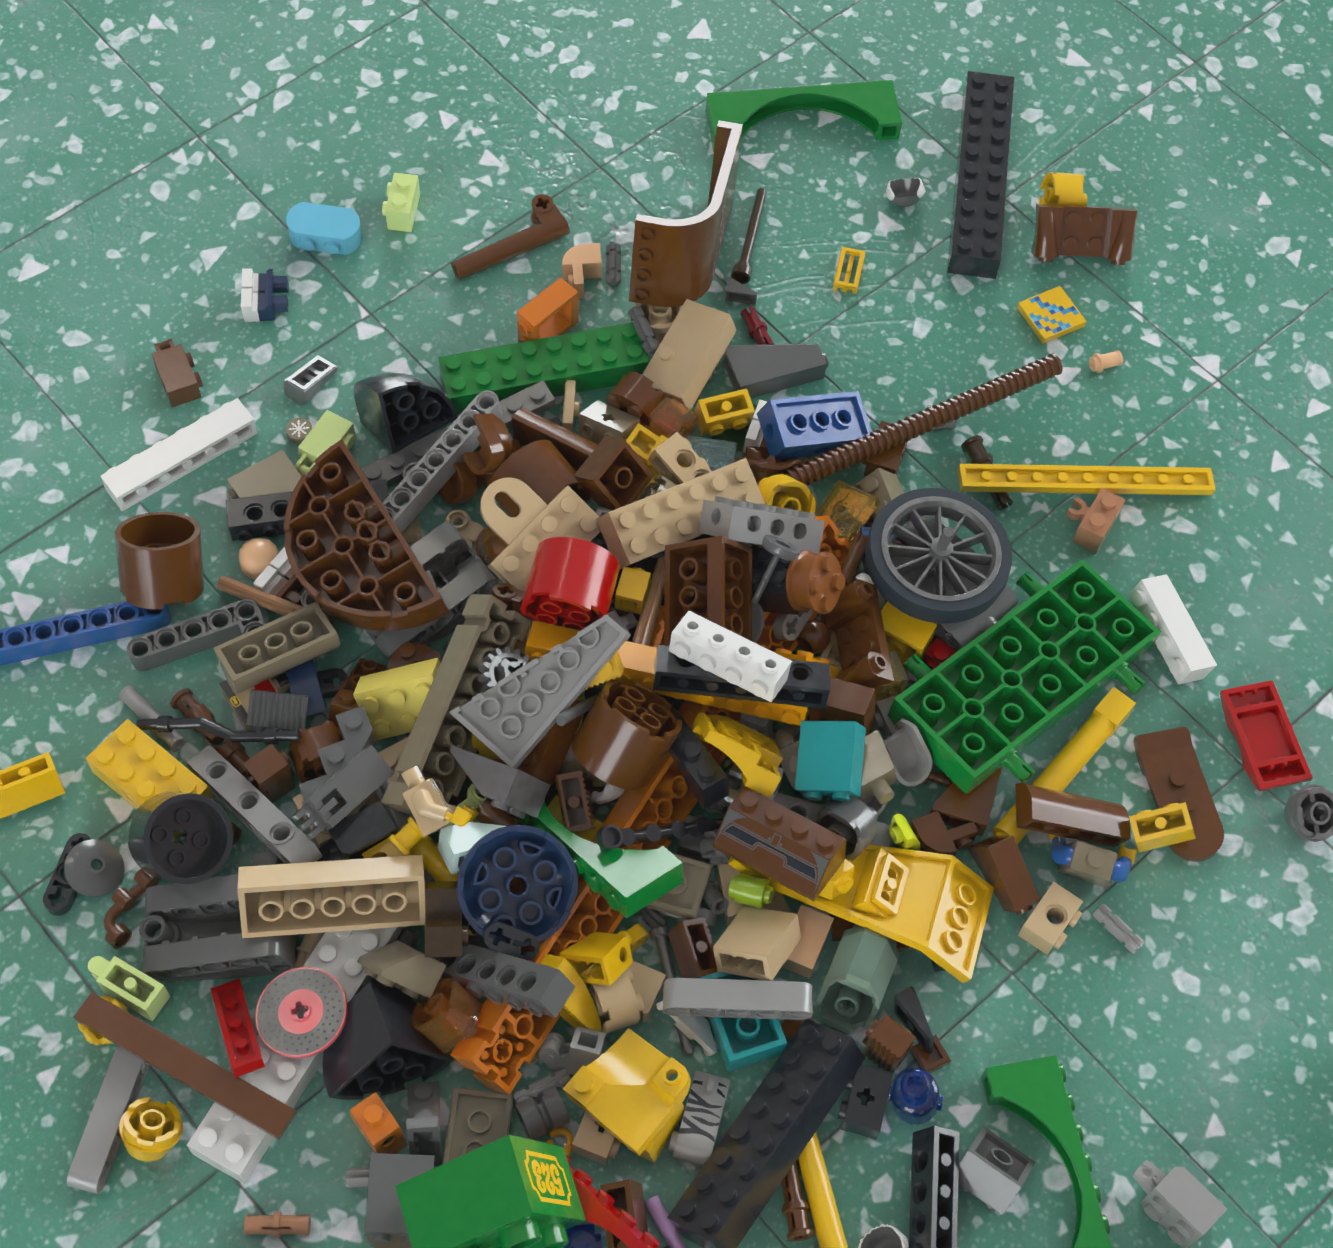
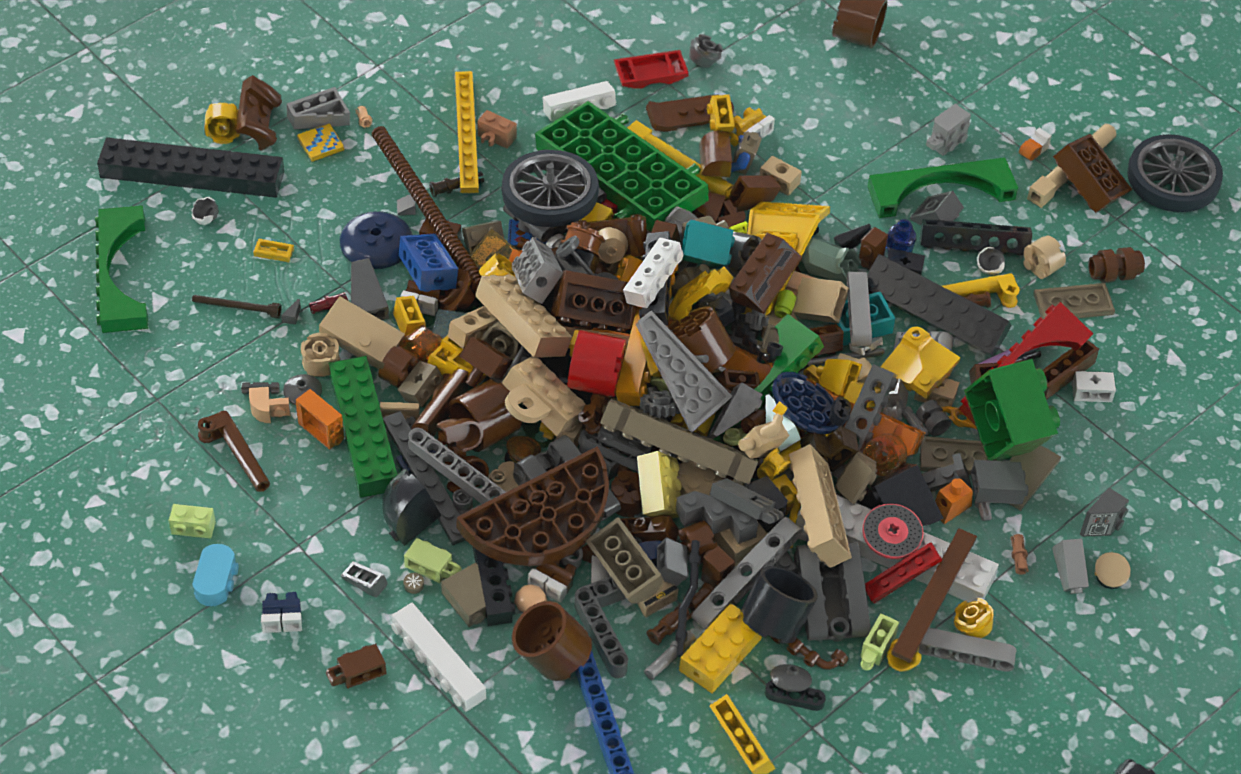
camera: 90 degrees left, 10 degrees down
medium nougat axle [217,576,303,616] -> none
dark grey axle [628,306,659,354] -> none
reddish brown panel [629,121,743,307] -> none
light grey axle [1093,904,1144,953] -> none
none -> dark grey dish [283,374,322,405]
none -> light grey wedge [287,87,350,129]
none -> dark blue brick [340,211,412,269]
none -> tan cone [598,227,628,264]
none -> hips [733,107,775,138]

